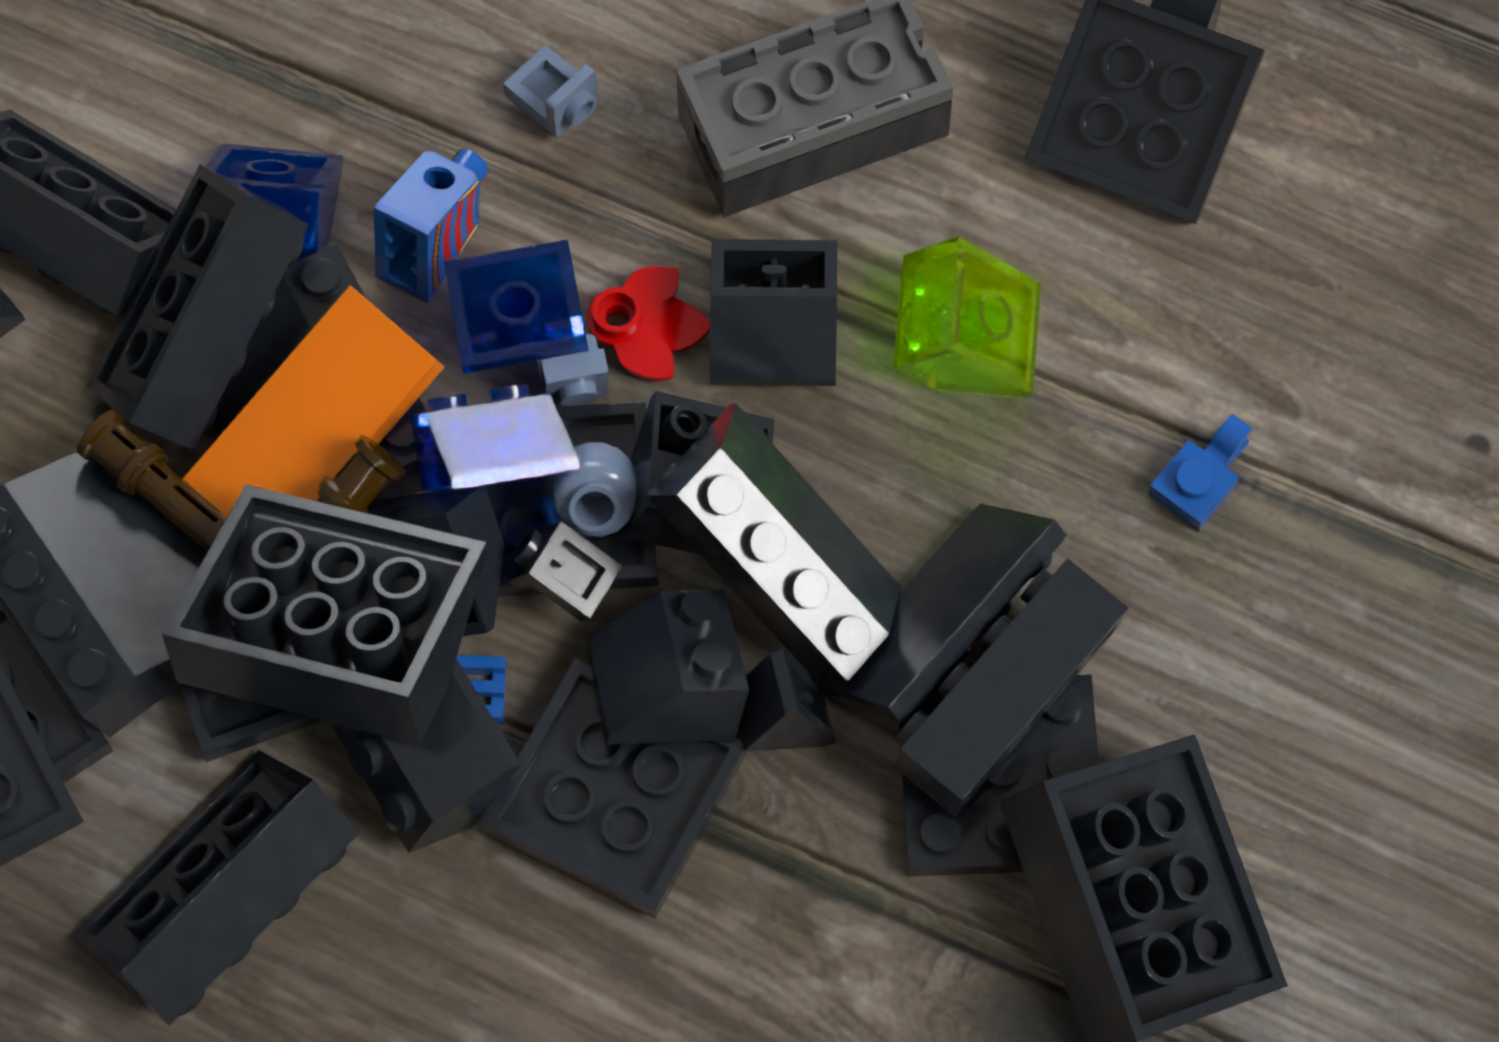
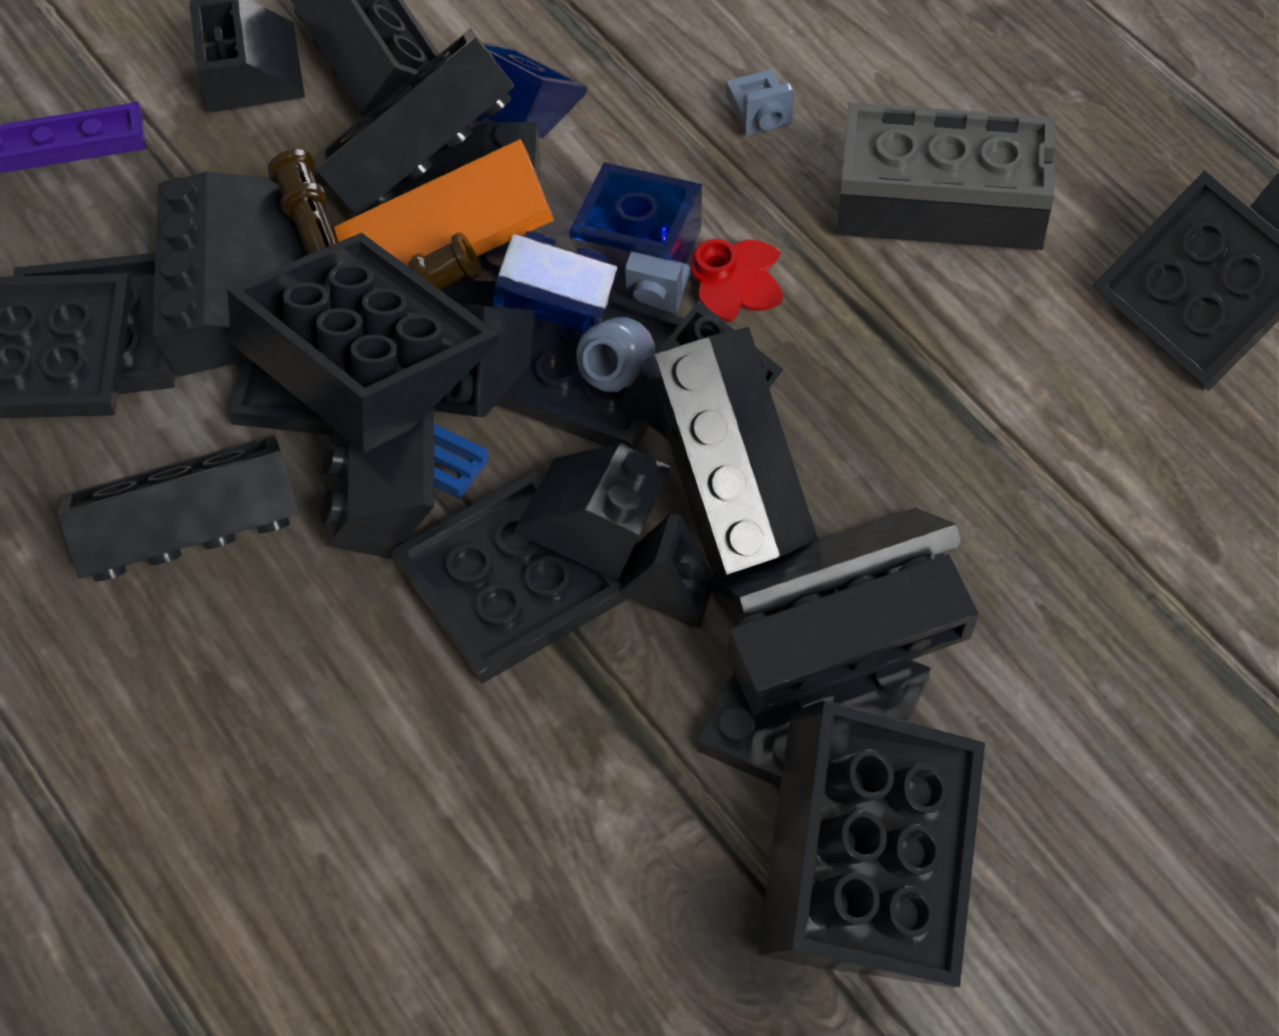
camera: 30 degrees right, 10 degrees down
blue torso [374,149,488,303] -> none
bracket [507,521,622,621] -> none
black slope [710,239,837,386] -> none
clear neon green slope [893,236,1041,398] -> none
blue plate [1149,414,1253,532] -> none

